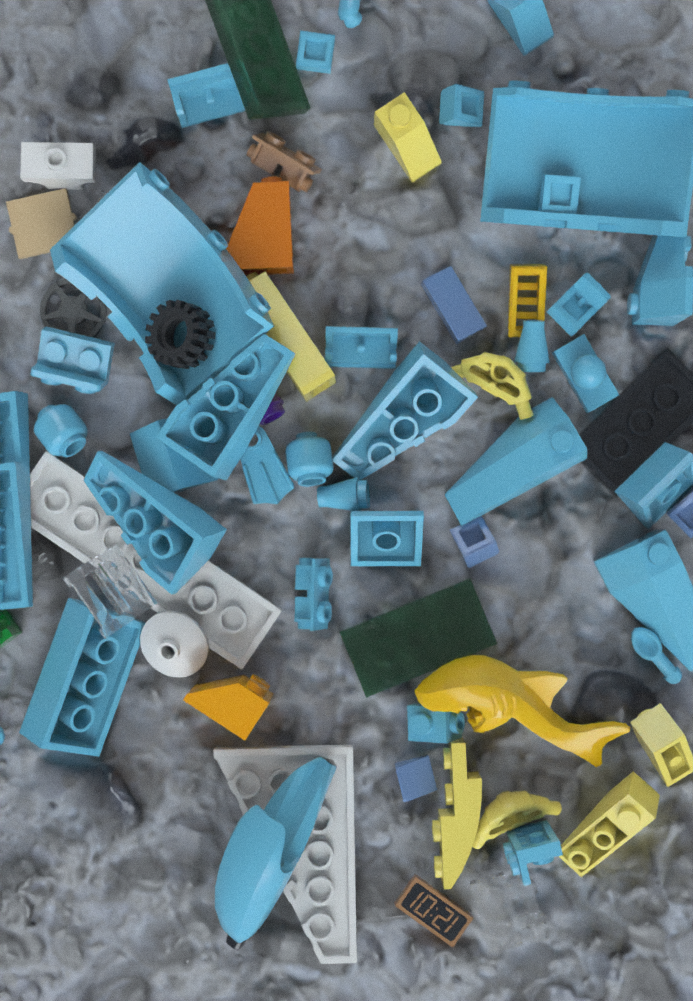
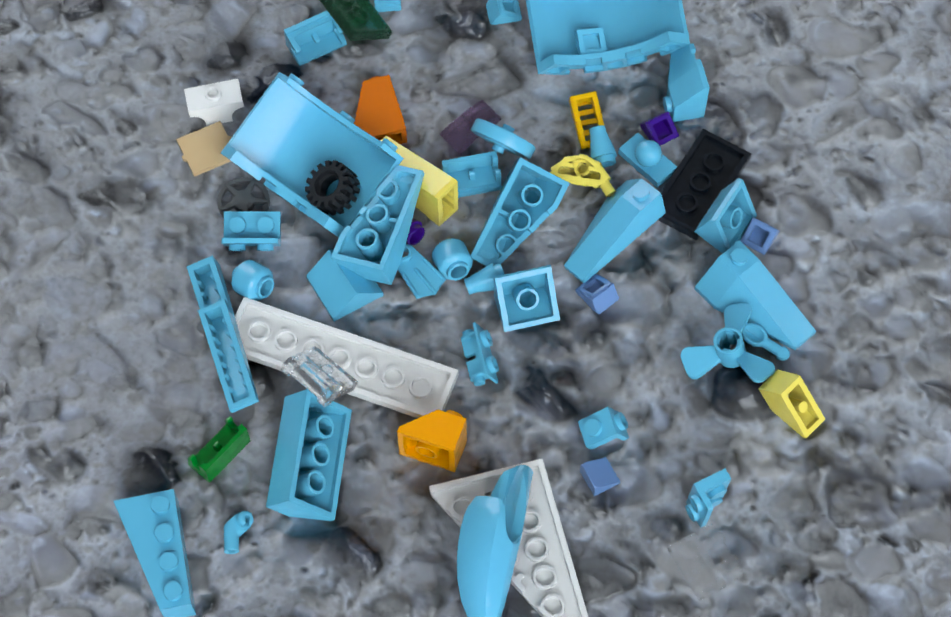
camera: 10 degrees left, 25 degrees down
medium azure wedge [83,451,227,595] -> none
white dish [140,611,209,677] -> none
medium nougat hinge [246,131,322,193] -> none
clear green tile [339,578,497,698] -> none
light yellow slope [374,92,442,183] -> none
tile [394,874,474,947] -> none
yellow piece [415,655,630,767] -> none
medium blue slope [421,266,487,345] -> none
light yellow slope [432,737,482,890] -> none
light yellow piece [473,790,562,849] -> none
medium azure bracket [547,273,611,337] -> none
light yellow slope [558,771,660,877] -> none
none -> clear purple slope [440,100,502,155]
none -> medium azure wheel [471,118,536,160]
none -> dark purple slope [640,111,679,146]
none -> medium azure piece [680,303,775,383]

